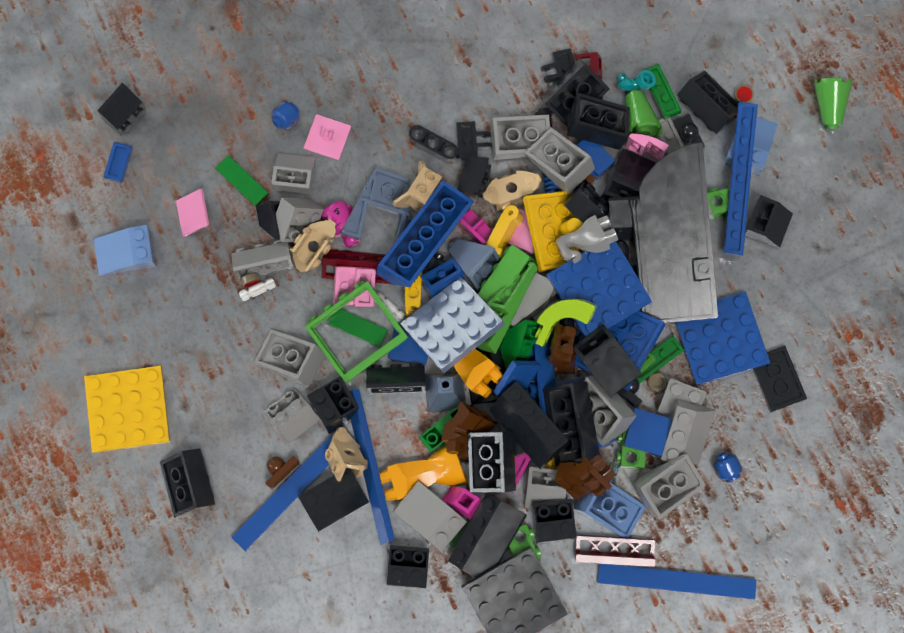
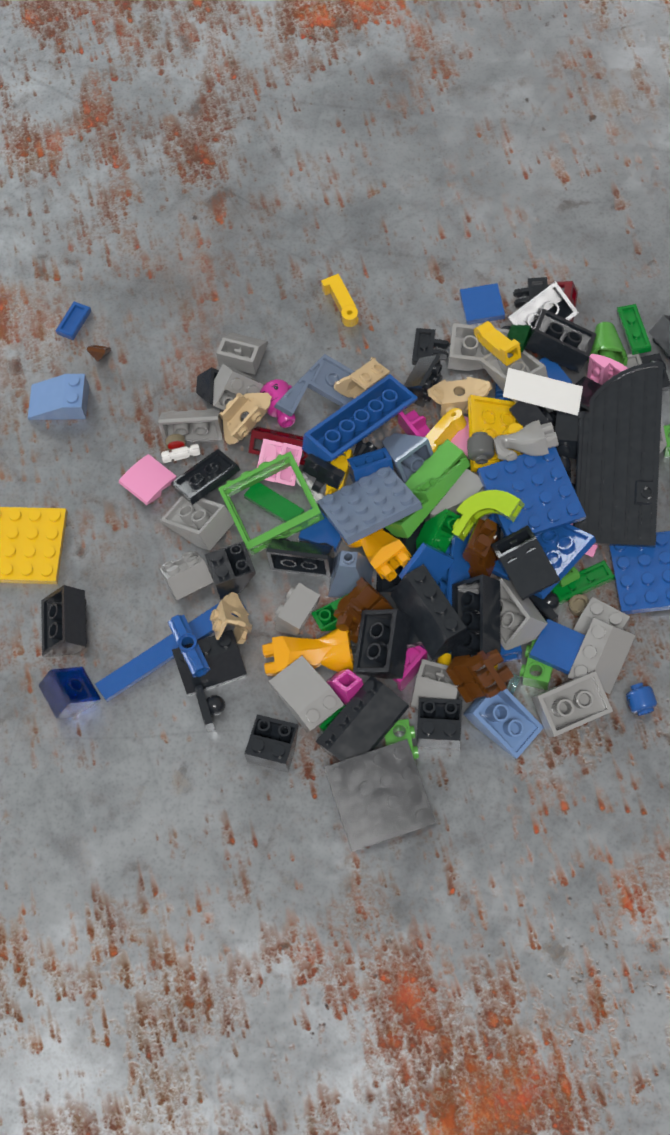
camera: 20 degrees right, 15 degrees down
black slope [97,83,145,135] -> none
bright pink piece [176,189,209,237] -> none
green tile [215,155,269,207] -> none
reddish brown tile [265,456,300,490] -> none
blue head [272,102,300,130] -> none
bright pink piece [304,114,352,161] -> none
blue tile [350,389,395,545] -> none
black beam [409,125,459,164] -> none
fence [575,535,655,567] -> none
blue tile [597,564,757,600] -> none
teal arm [616,70,656,91] -> none
none -> clear blue slope [38,667,101,719]
none -> reddish brown slope [87,345,111,362]
none -> bright pink slope [119,454,177,505]
none -> blue piece [168,615,210,678]
none -> black tile [171,449,240,505]
none -> black tile [194,685,225,732]
none -> light grey slope [274,583,321,636]
none -> black plate [302,453,346,493]
none -> yellow leg [321,273,359,327]
none -> blue tile [460,283,505,325]
none -> dark grey head [467,432,495,464]
none -> yellow leg [474,321,522,366]
none -> white sticker [503,368,583,416]
none -> dark green tile [507,325,531,352]

